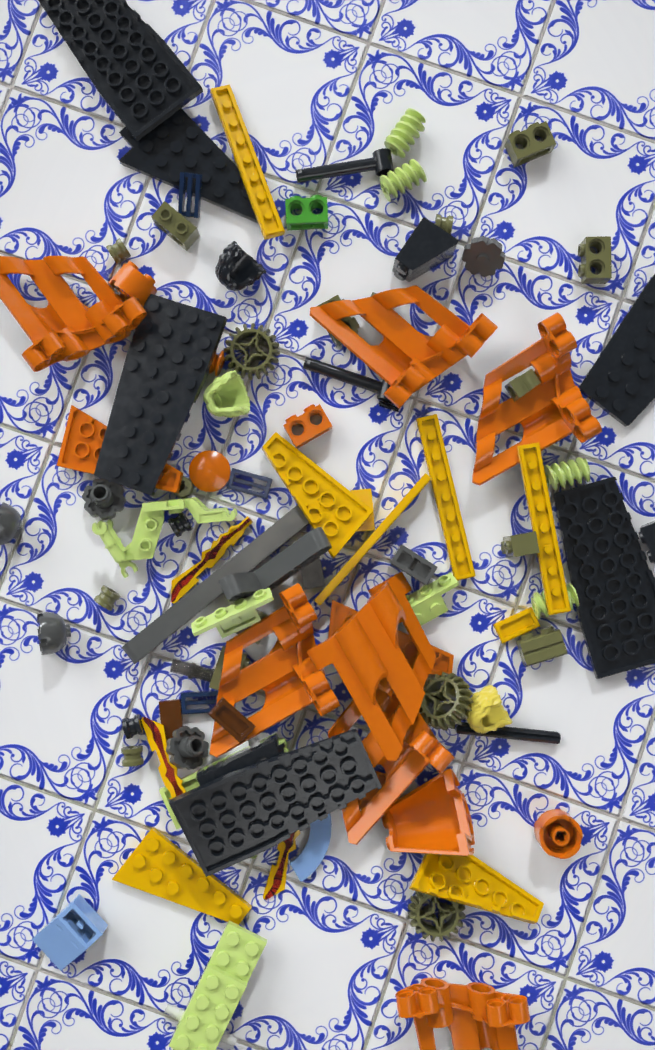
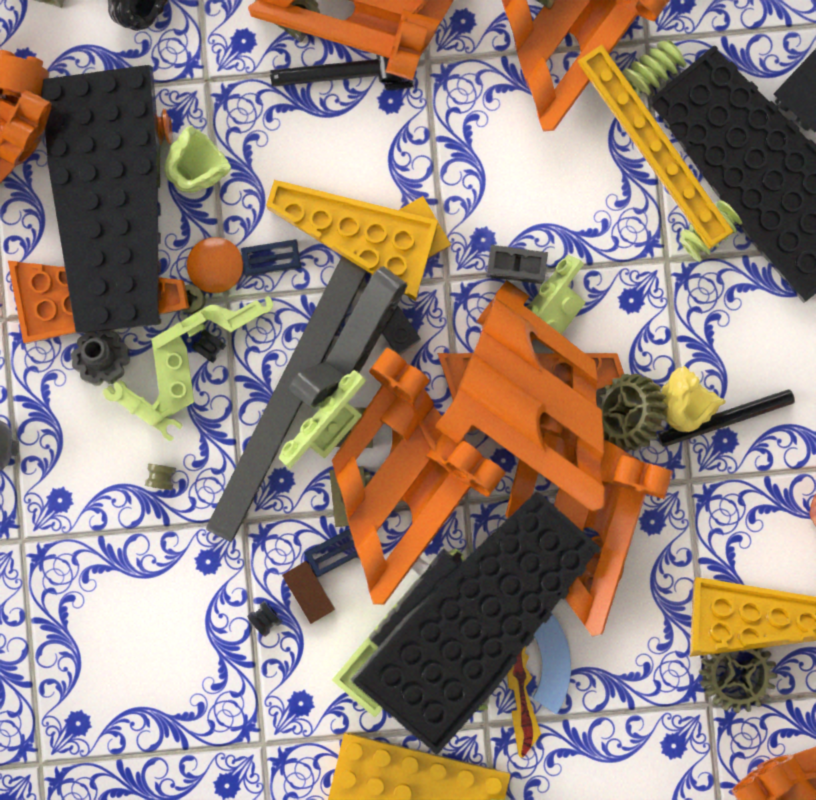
camera: 15 degrees left, 0 degrees up
dark grey cylinder [37,612,71,655] -> none
olive wheel [121,745,144,767] -> none
sword [141,717,186,799] -> none
dark grey plant [166,726,209,770] -> none
clear smoke pin [170,659,215,682] -> none
yellow sword [171,516,253,604] -> none
reddish brown tile [208,697,256,743] -> none
olive gear [224,323,280,380] -> none
orange brick [283,404,332,449] -> none
yellow tile [314,473,431,605] -> none
orange cone [382,768,475,856] -> none
yellow tile [416,414,476,581] -> none
yellow tile [493,607,540,644] -> none
olive brick [501,531,540,558] -> none
olive brick [516,626,567,667] -> none

